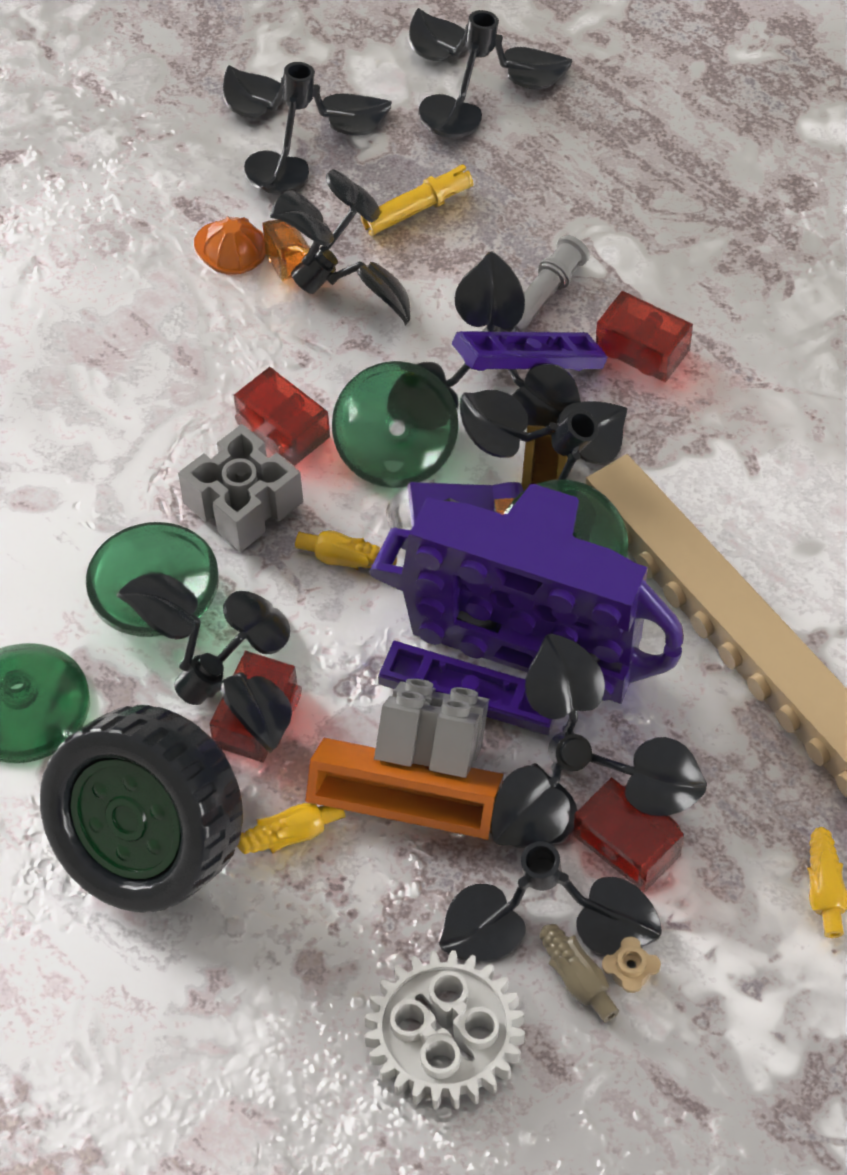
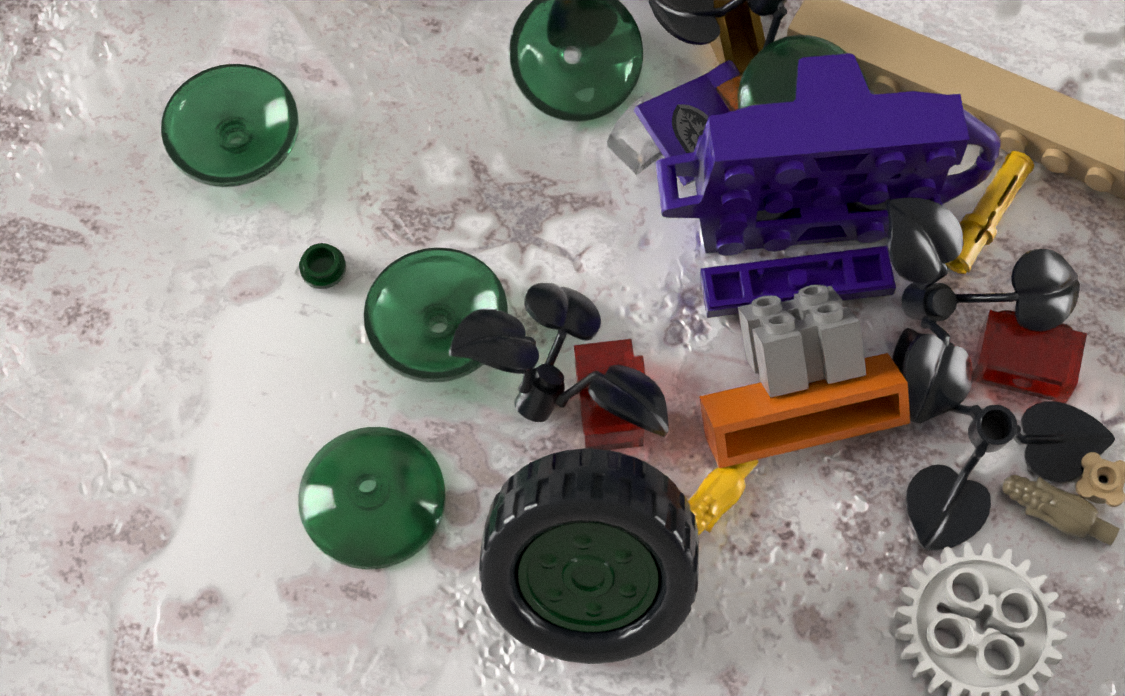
camera: 25 degrees left, 10 degrees up
light grey brick [178,424,303,552] -> none
clear red brick [233,366,330,466] -> none
yellow piece [295,530,397,570] -> none
none -> clear green dish [161,64,299,187]
none -> dark green plate [299,243,346,289]
none -> yellow pin [945,151,1034,274]

